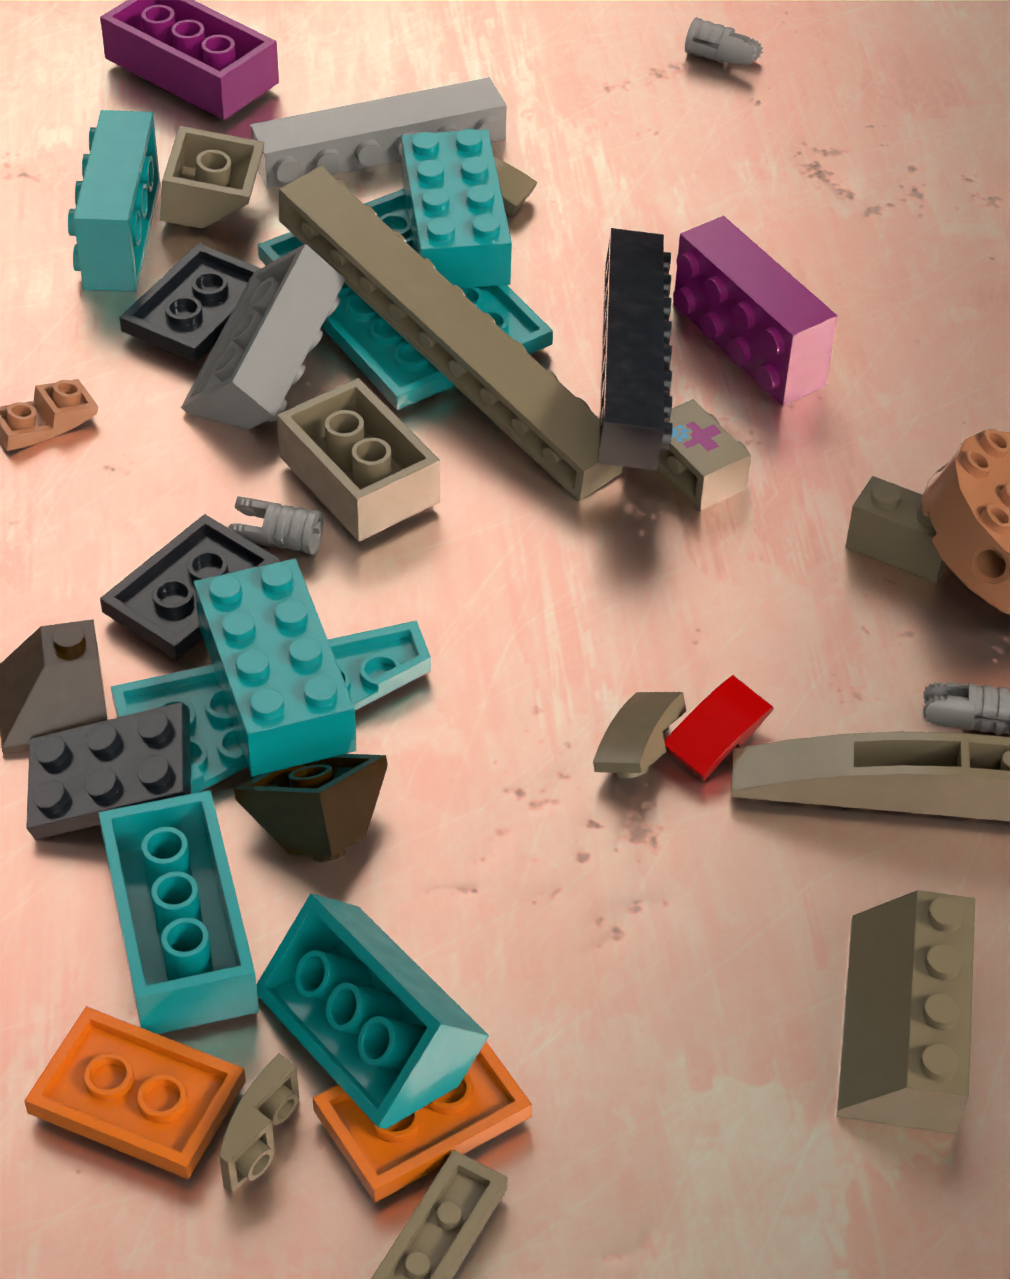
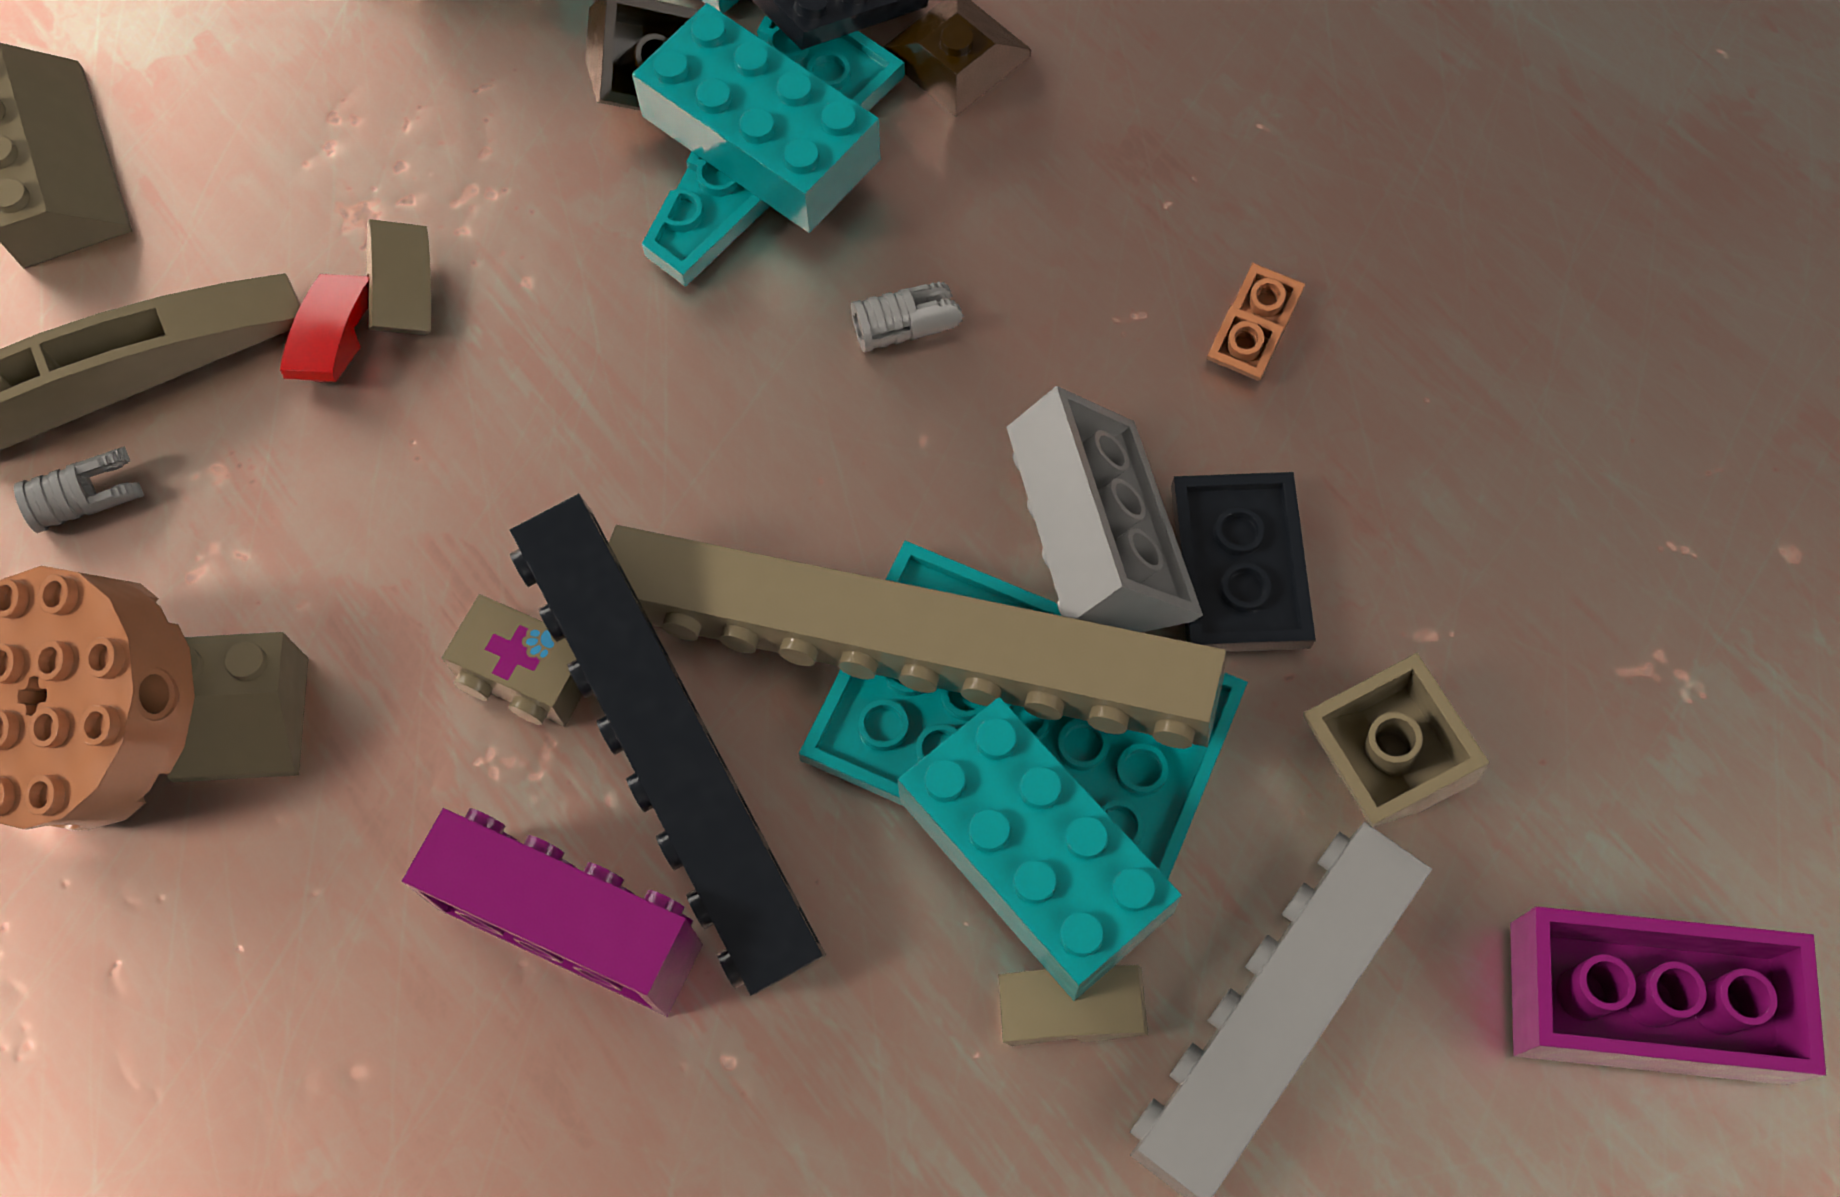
camera: 150 degrees right, 20 degrees up
teal brick [68,110,161,292] -> none
black plate [100,514,279,660] -> none
dark tan brick [277,378,440,542] -> none

